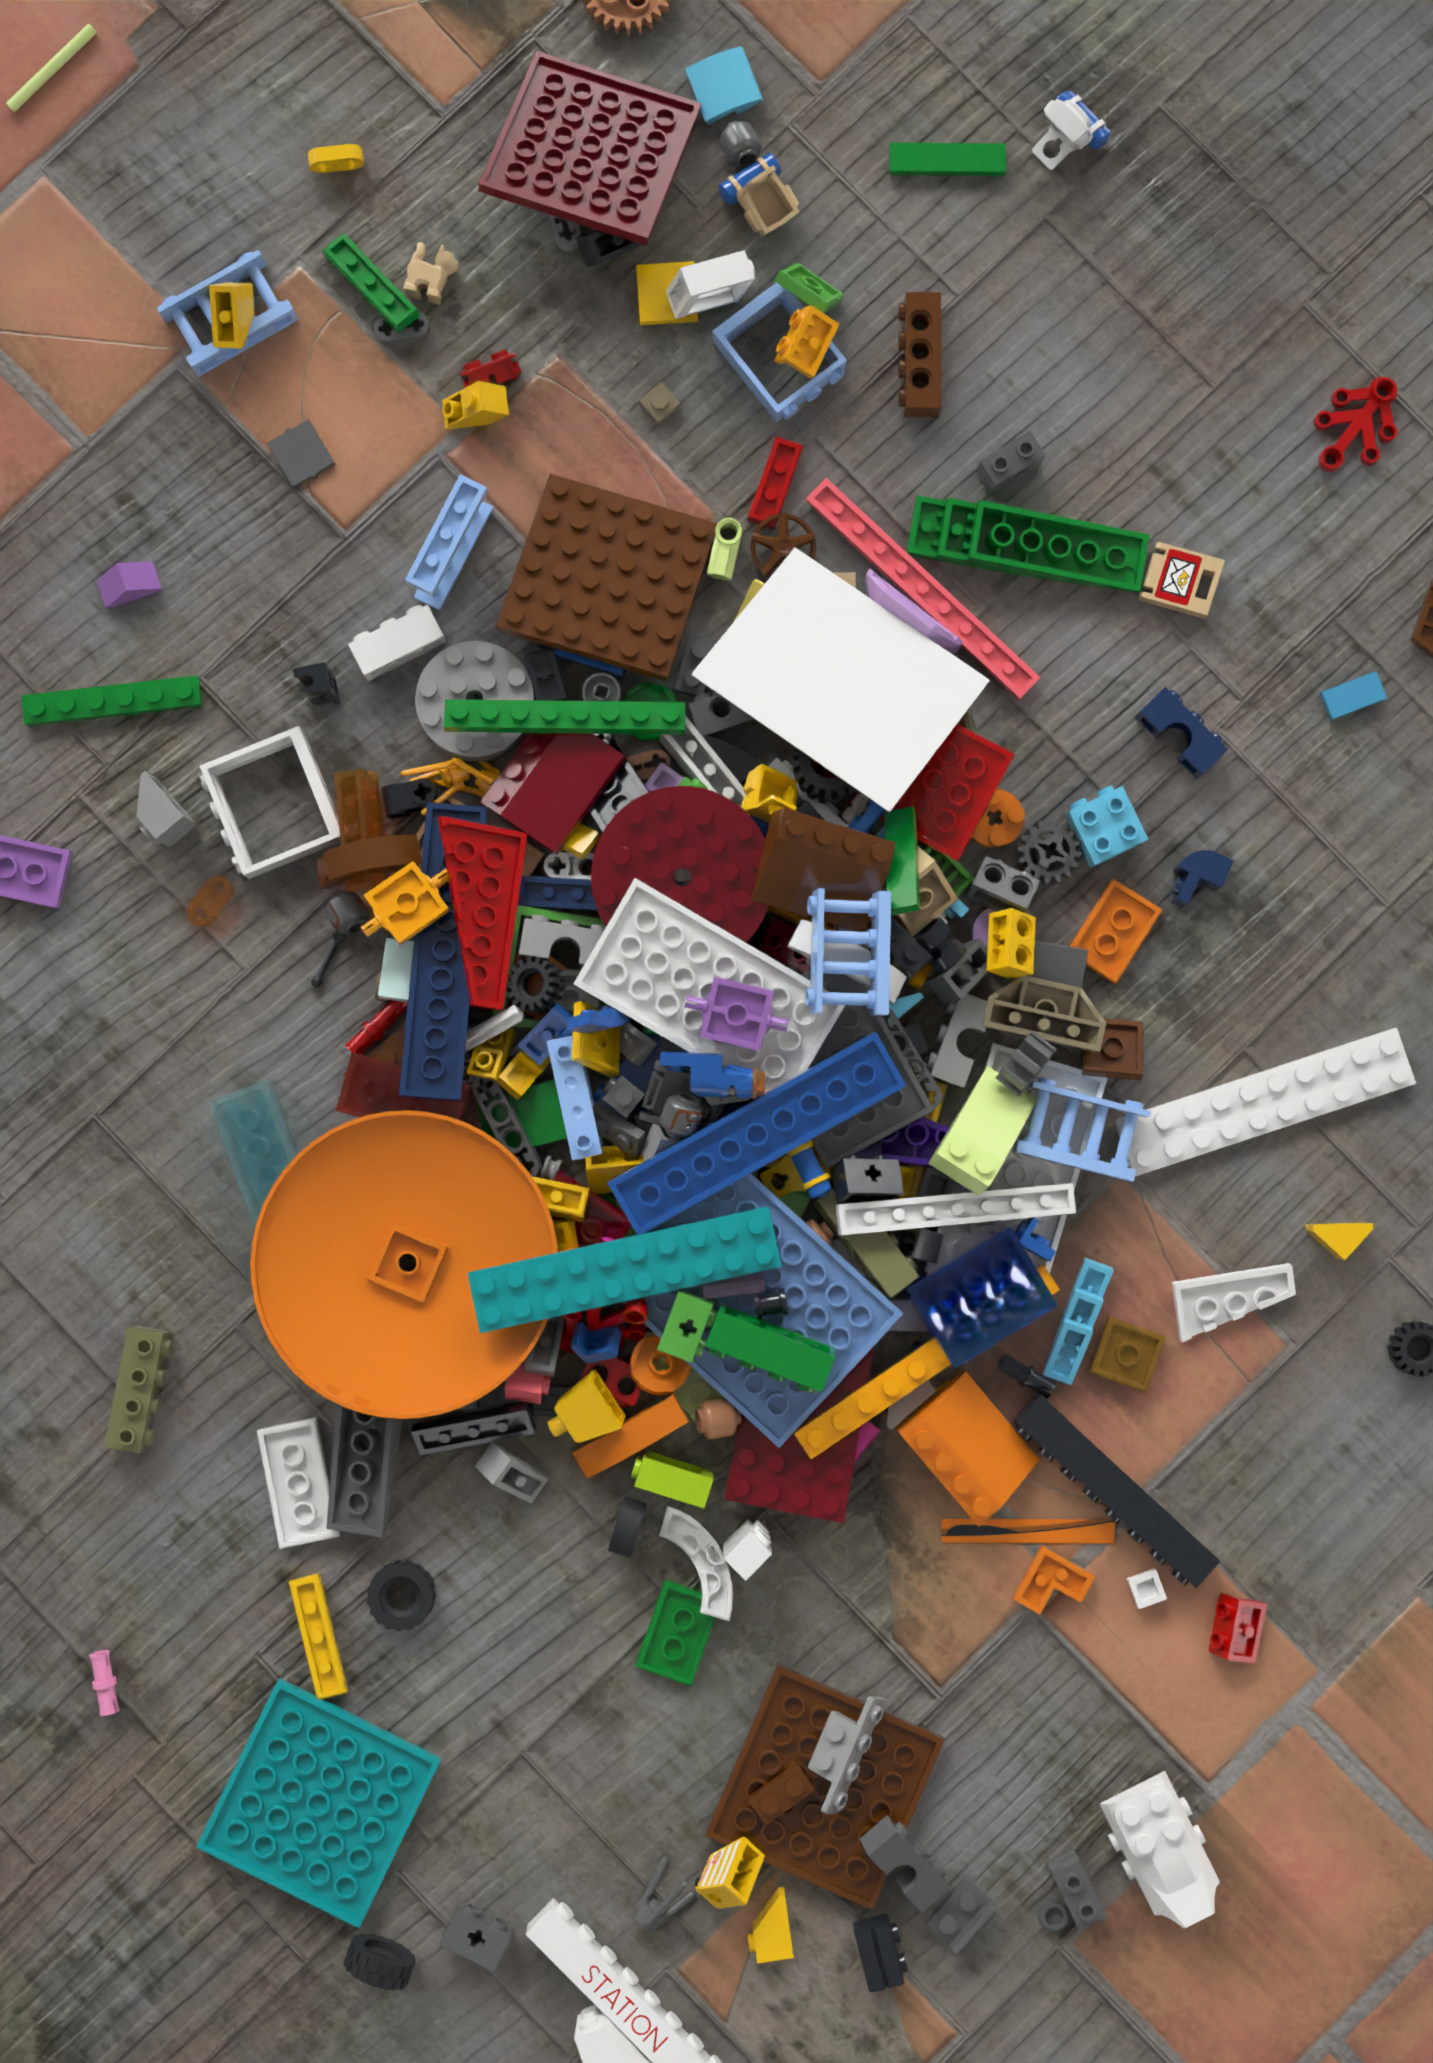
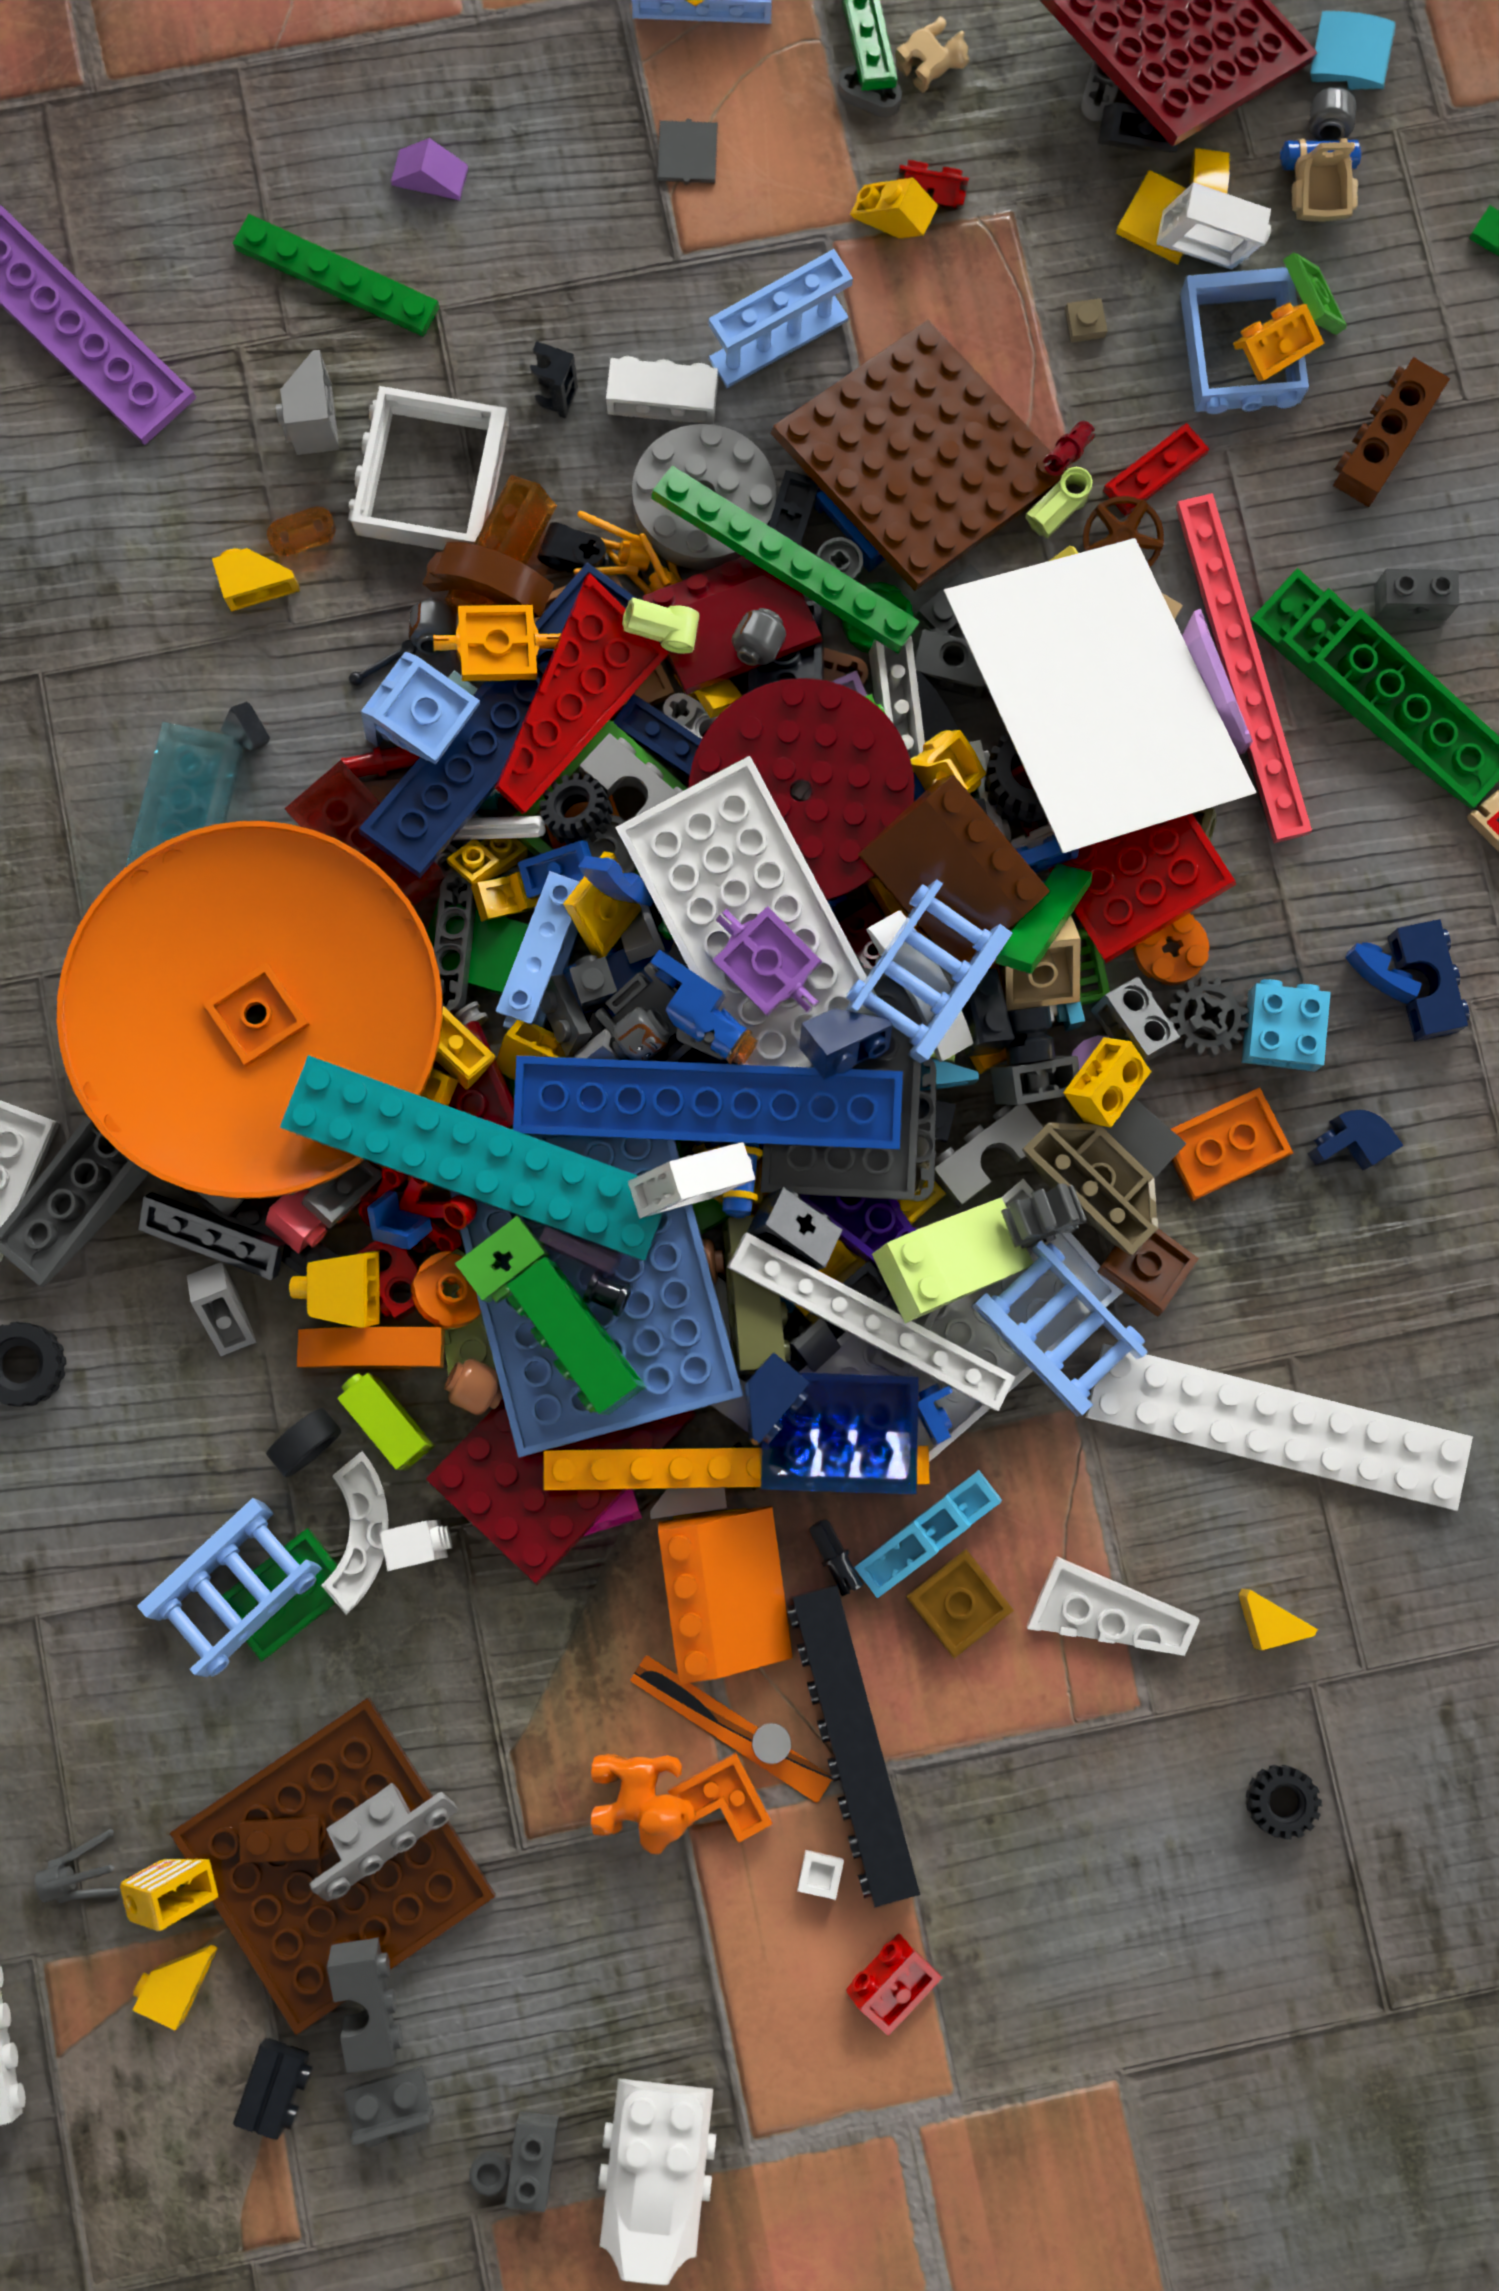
camera: 30 degrees right, 5 degrees down
none -> light blue fence [137,1498,322,1677]
none -> yellow slope [212,548,300,612]
none -> black slope [221,702,270,750]
none -> light blue bracket [361,652,480,764]
none -> orange animal [591,1754,696,1855]
none -> yellowish green piece [622,598,700,654]
none -> white window [627,1142,755,1218]
none -> dark grey head [731,608,786,666]
none -> dark blue slope [745,1352,809,1445]
none -> light grey tile [752,1723,791,1764]
none -> dark blue slope [799,1008,893,1079]
none -> dark red pin [1043,421,1095,476]
none -> yellow slope [1189,148,1230,194]
none -> blue slope [1345,942,1422,1004]

